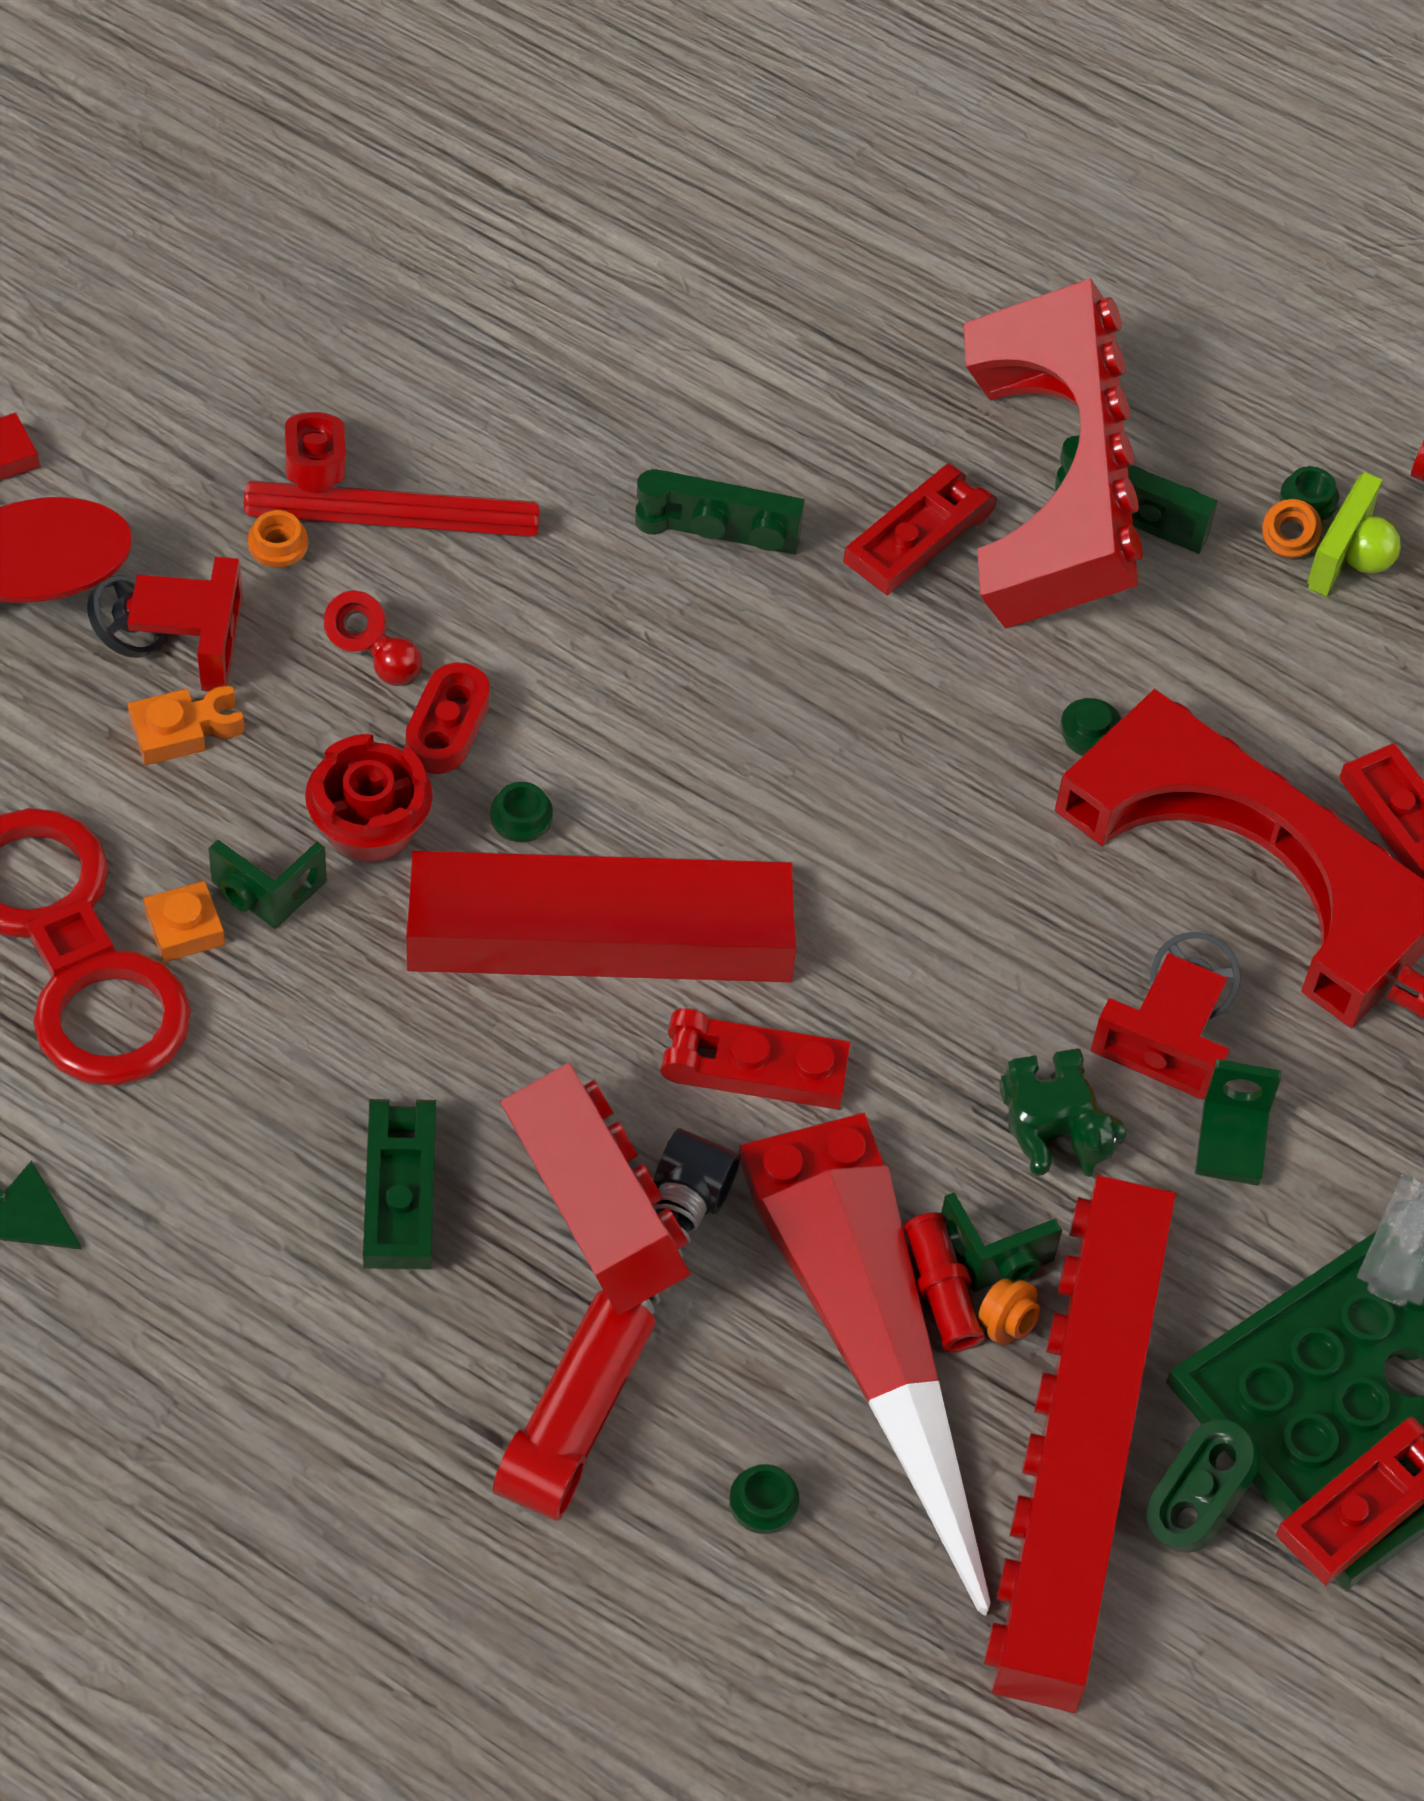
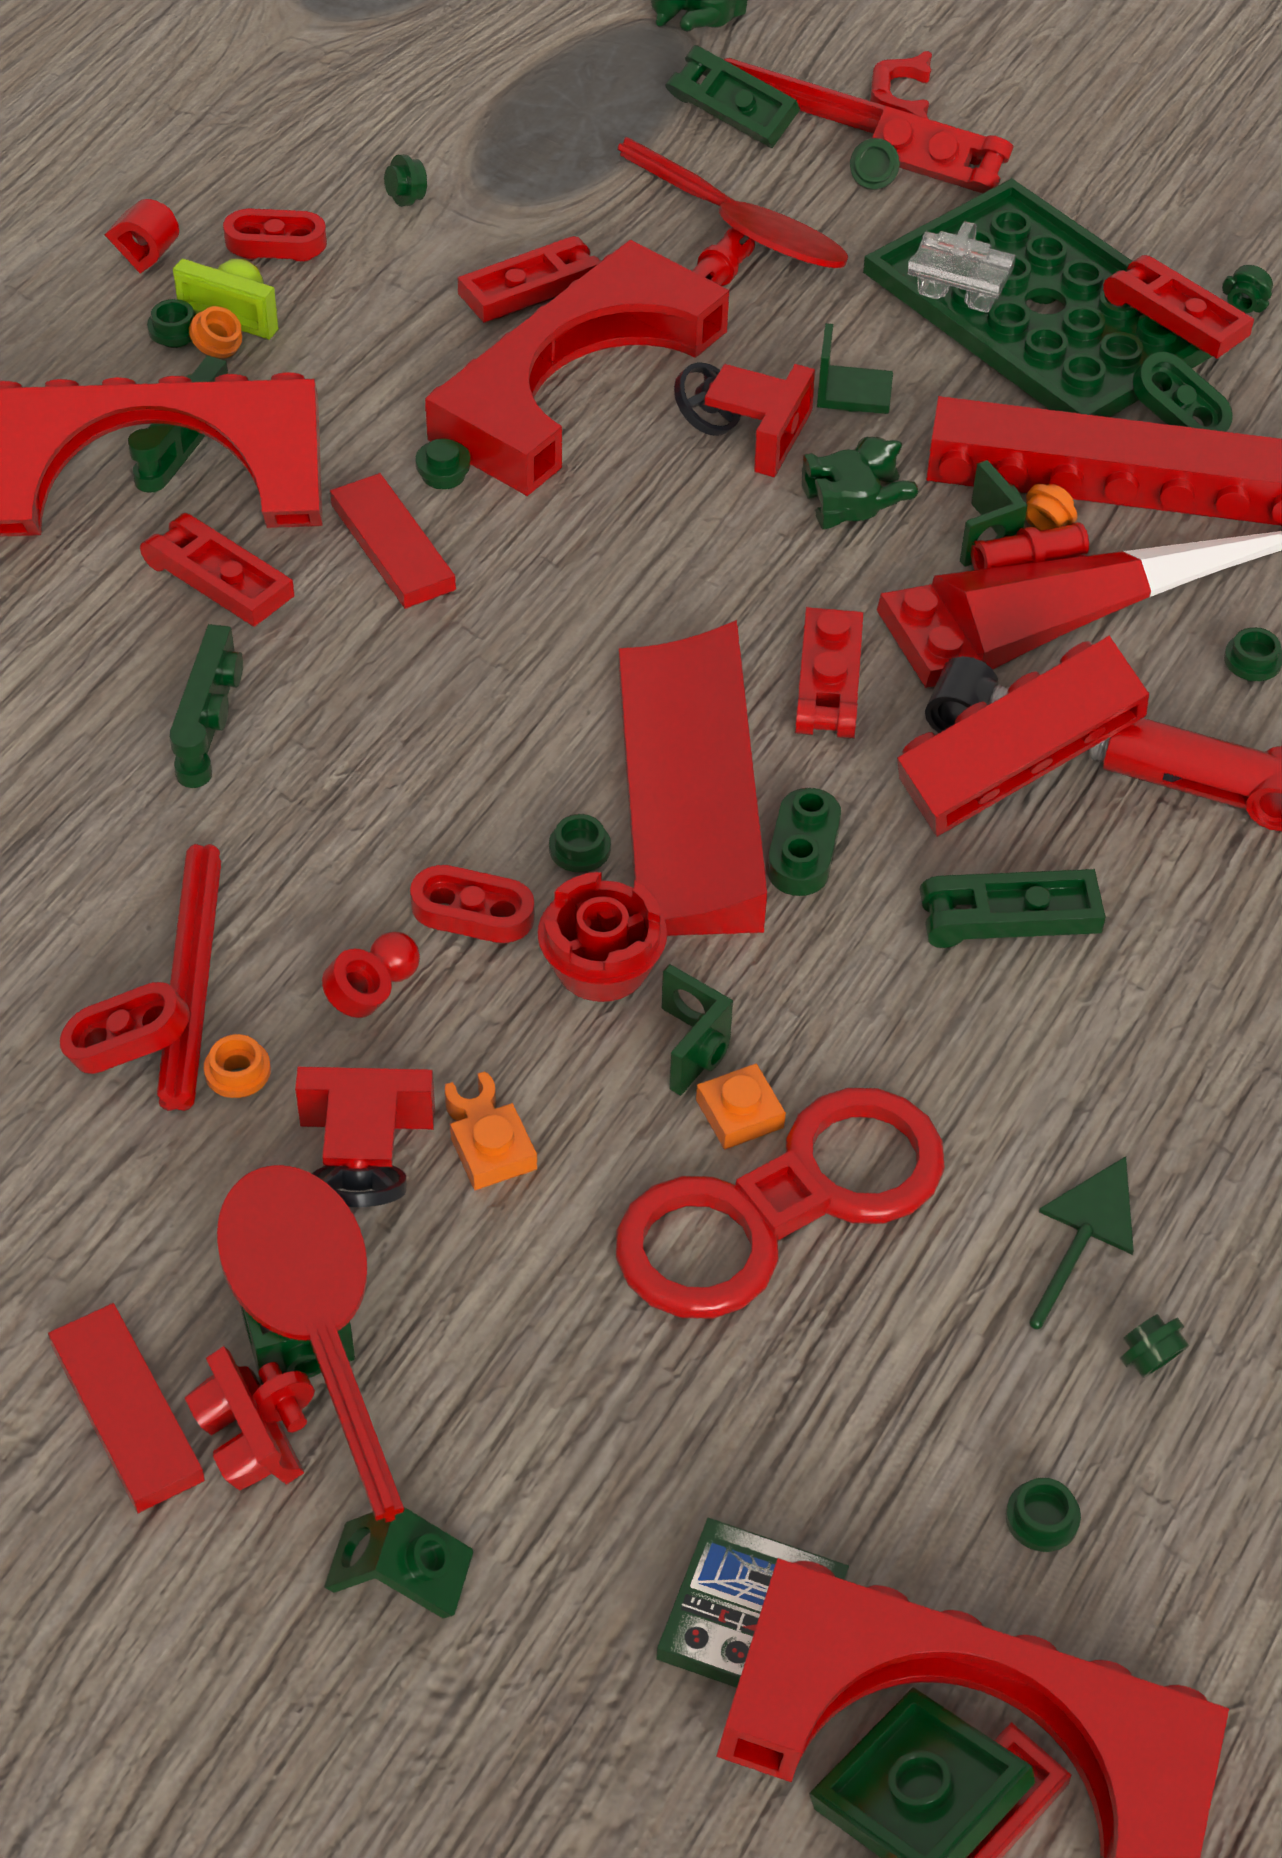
camera: 90 degrees left, 5 degrees down
none -> red tile [330,473,456,609]
none -> dark green plate [767,788,841,896]

